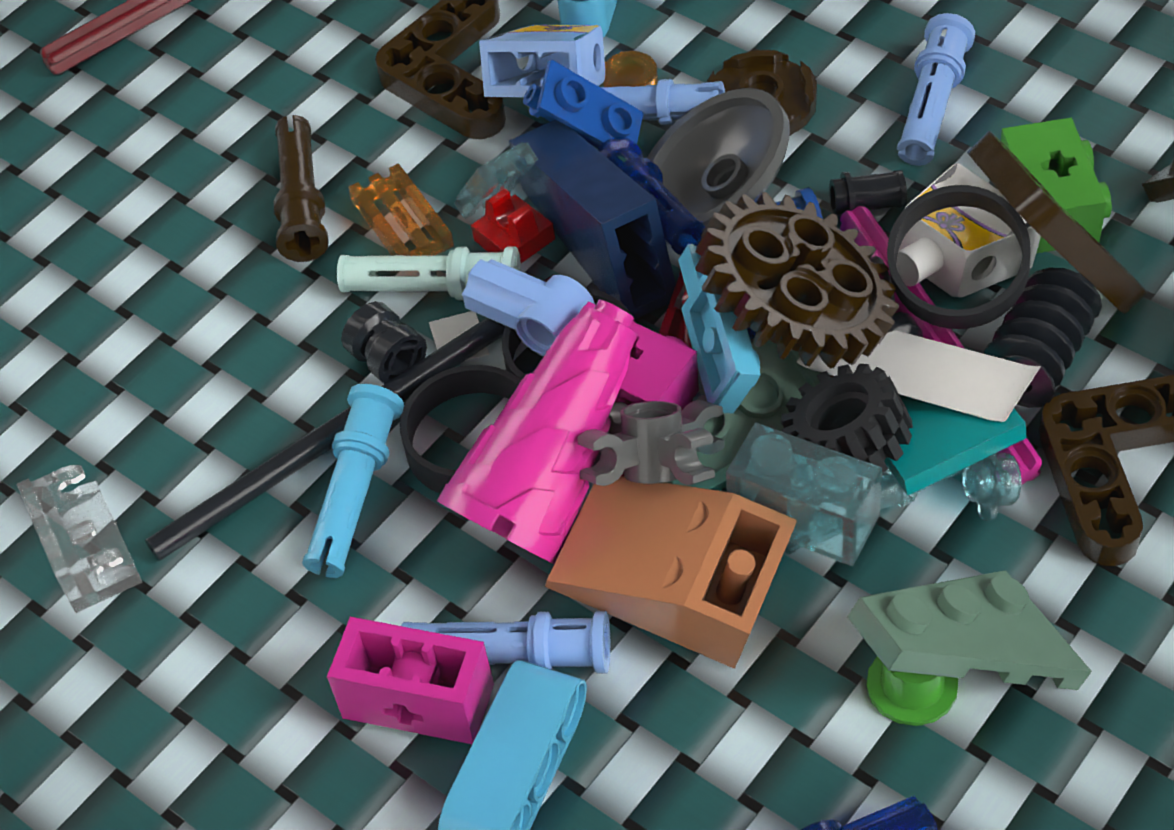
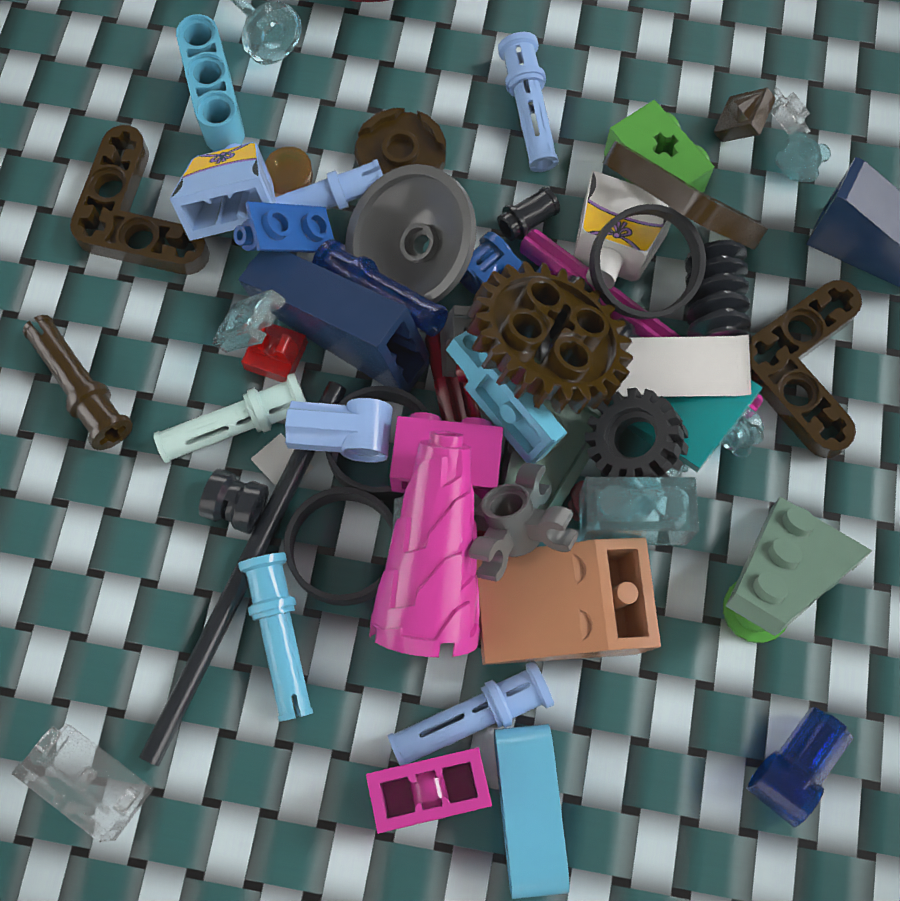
camera: 35 degrees left, 20 degrees up
clear orange tile [348,163,454,256] -> none

